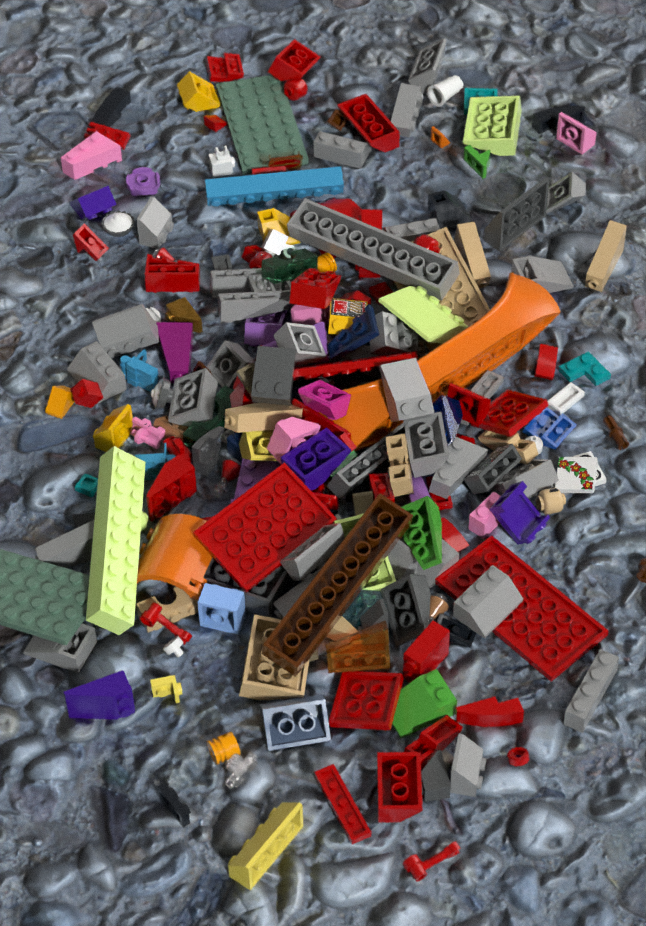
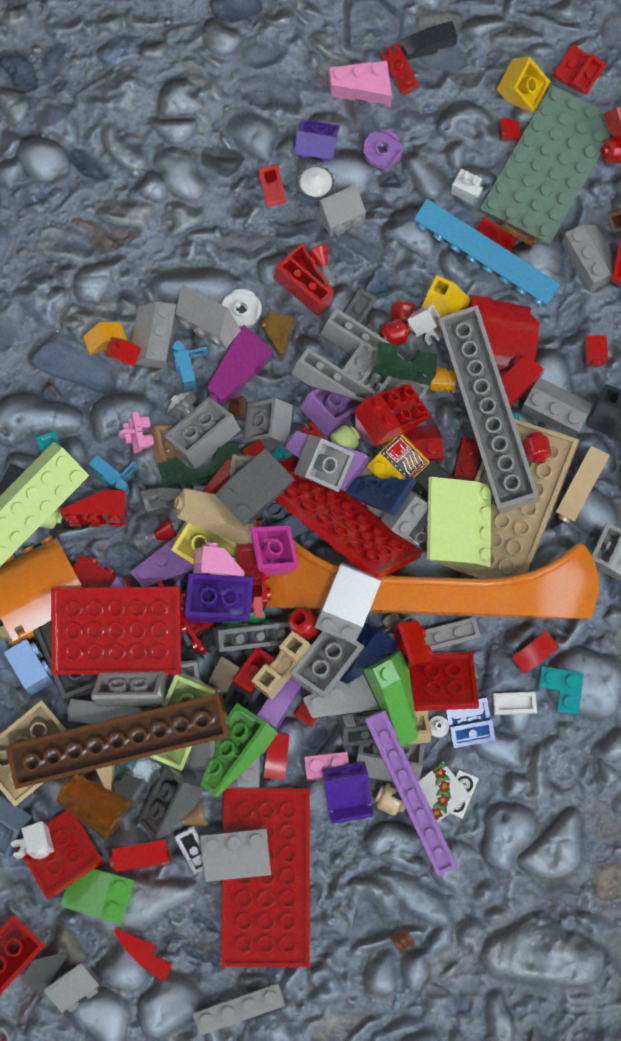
camera: 40 degrees right, 25 degrees up
yellow slope [93,404,133,452] -> none
red piece [163,436,192,463] -> none
red slope [404,715,463,769] -> none
red tile [507,747,529,766] -> none
reddish brown axle [603,415,629,450] -> none
none -> white brick [11,821,54,859]
none -> red head [288,608,318,639]
none -> bright green wedge [363,651,418,747]
none -> medium lavender plate [365,709,457,876]
none -> red brick [583,335,608,368]

